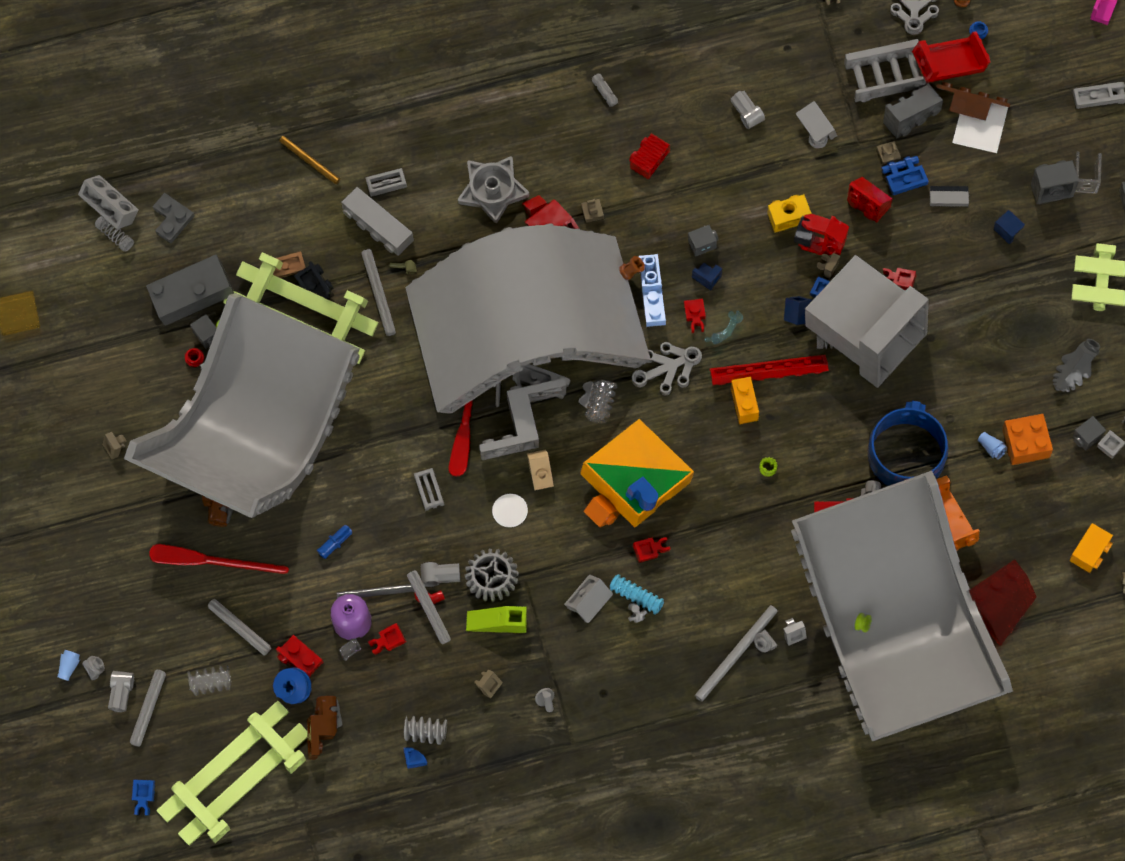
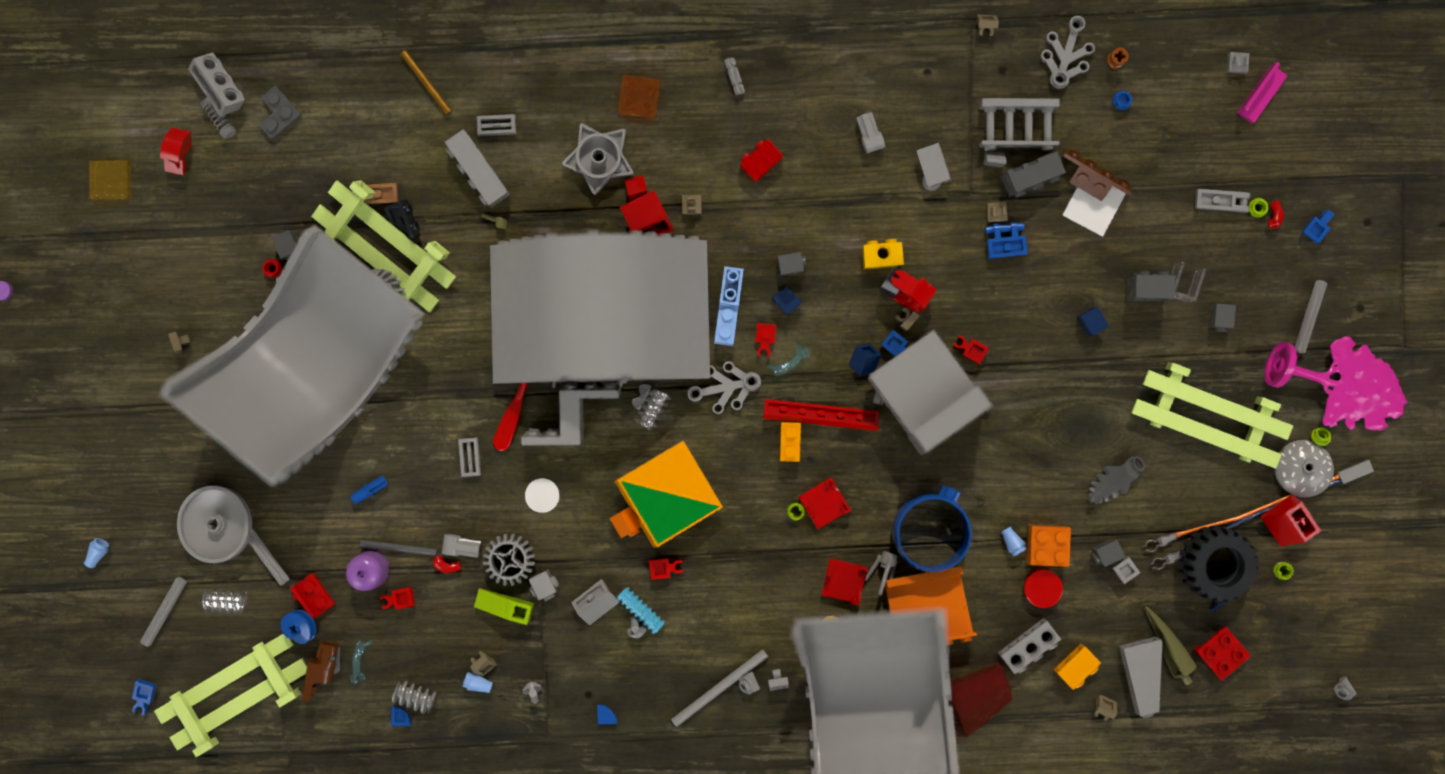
camera: 15 degrees right, 20 degrees up
light grey plate [82,656,105,680] -> none
light grey piece [108,671,134,712] -> none
dark grey brick [146,254,234,326] -> none
red piece [149,544,289,574] -> none
clear tile [339,638,361,661] -> none
light grey axle [362,249,396,336] -> none
light grey axle [407,570,451,644] -> none
tan brick [527,450,554,490] -> none
dark orange bush [619,256,645,280] -> none
blue leg [626,476,658,511] -> none
red slope [847,177,892,222] -> none
lime bush [855,613,872,633] -> none
red panel [912,31,991,83] -> none
light grey tile [930,186,969,206] -> none
none -> red brick [160,127,192,175]
none -> light grey dish [177,485,252,563]
none -> clear light blue piece [350,640,372,684]
none -> light blue cone [462,672,493,693]
none -> light grey brick [529,570,559,601]
none -> blue tile [597,704,617,724]
none -> clear orange tile [618,74,661,119]
none -> red piece [798,477,851,529]
none -> light grey slope [984,151,1006,167]
none -> light grey brick [998,618,1061,674]
none -> red tile [1023,569,1063,608]

